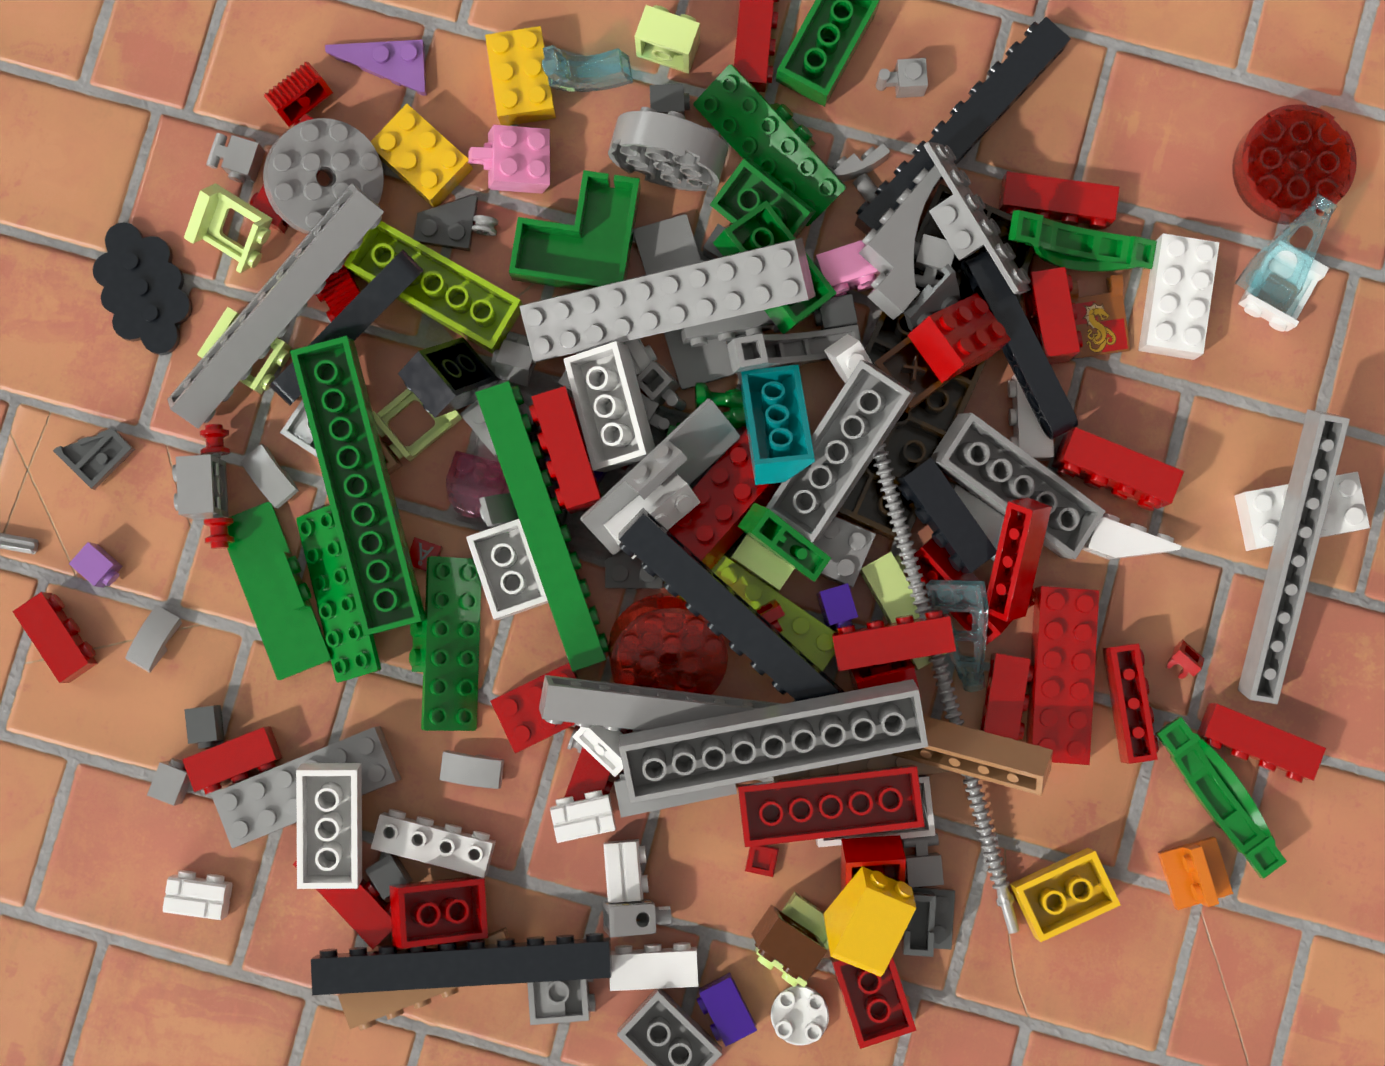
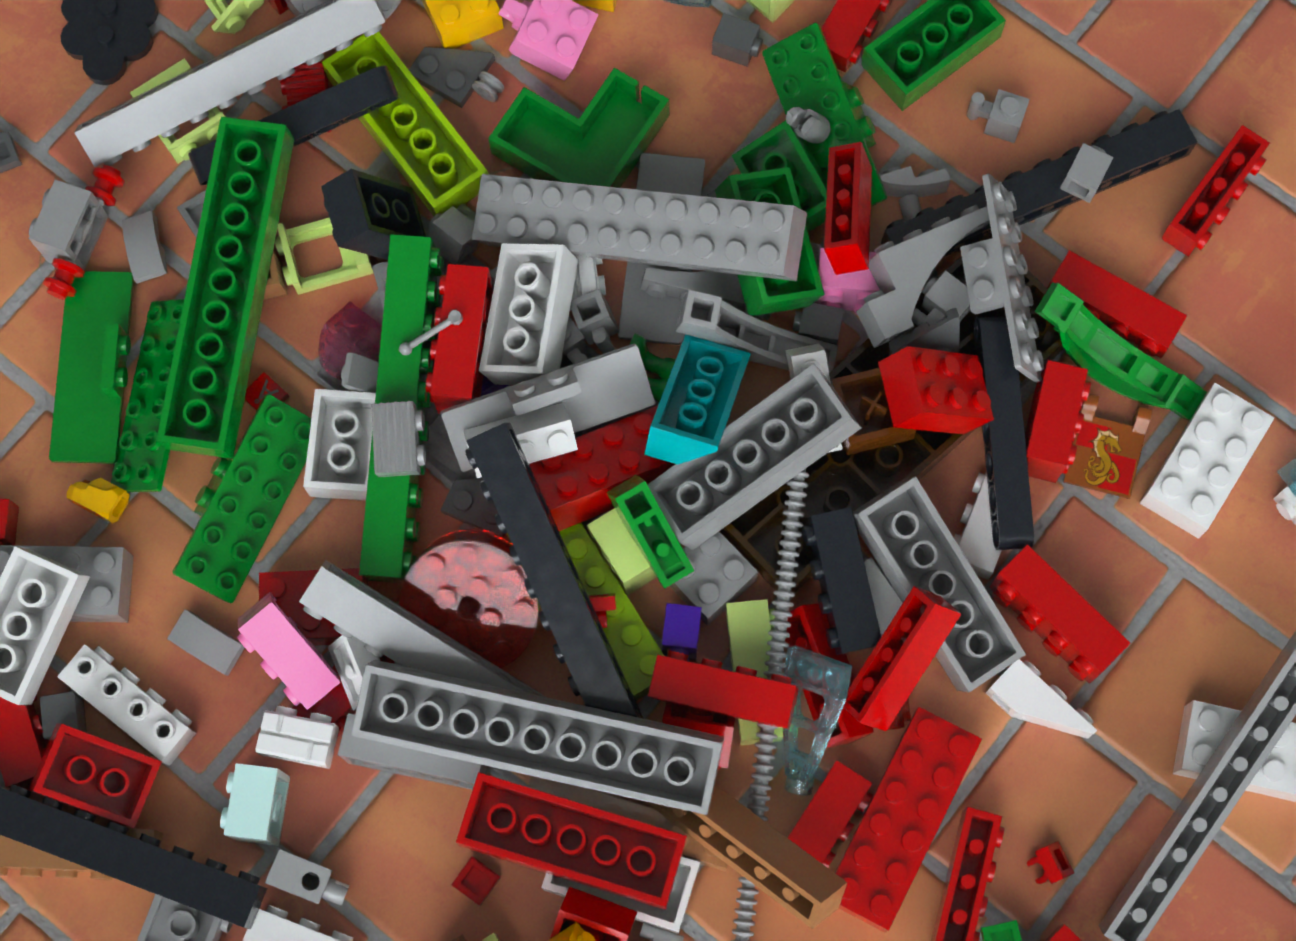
camera: 25 degrees right, 10 degrees down
white brick [603,839,649,903] -> none
light grey brick [608,107,728,191] -> none
none -> yellow rock [67,478,130,524]
none -> light aqua brick [220,763,290,846]
none -> bright pink wedge [237,592,341,710]
none -> light grey brick [371,401,426,477]
none -> light grey hinge [399,310,463,356]
none -> light grey hinge [786,107,830,143]
none -> red brick [824,142,872,275]
none -> light grey brick [1060,143,1114,203]
none -> red brick [1161,125,1270,257]

